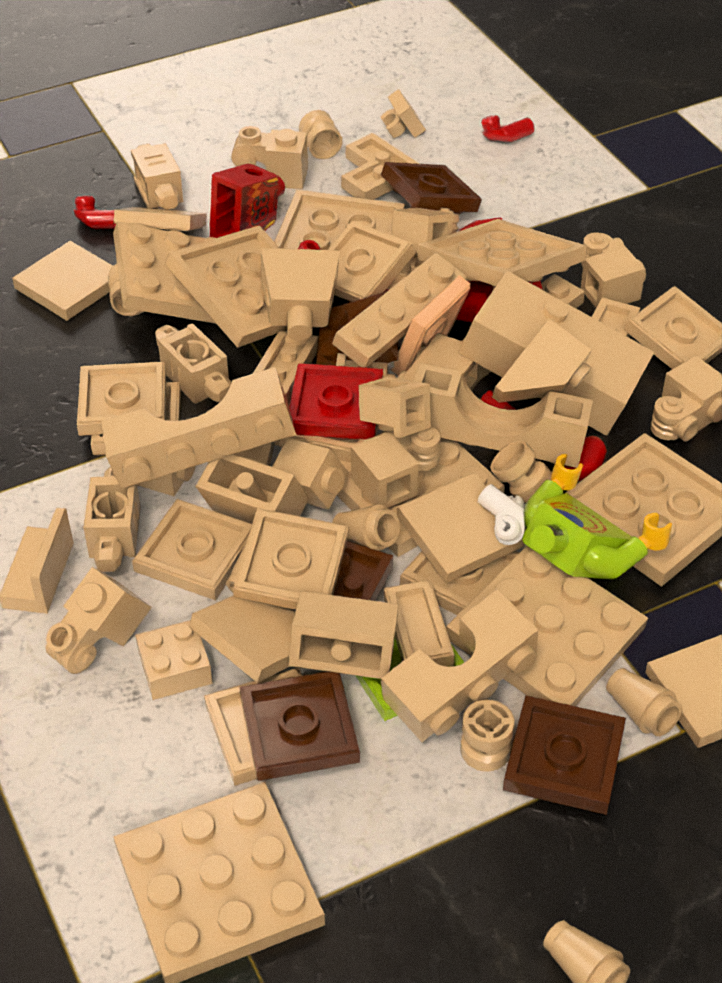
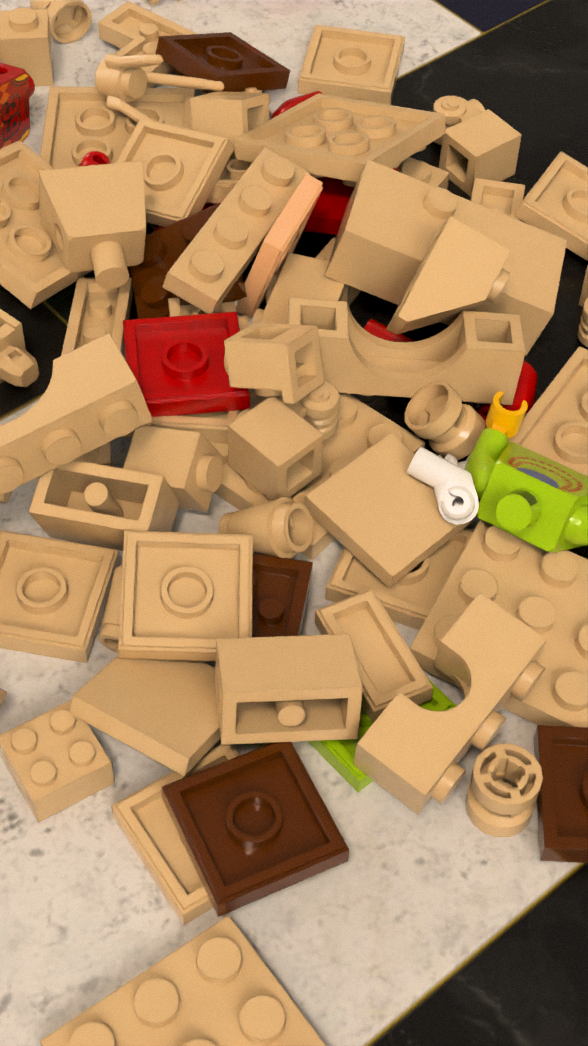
camera: 15 degrees left, 5 degrees up
none -> tan plant [95,54,224,123]
none -> tan tile [298,25,405,105]

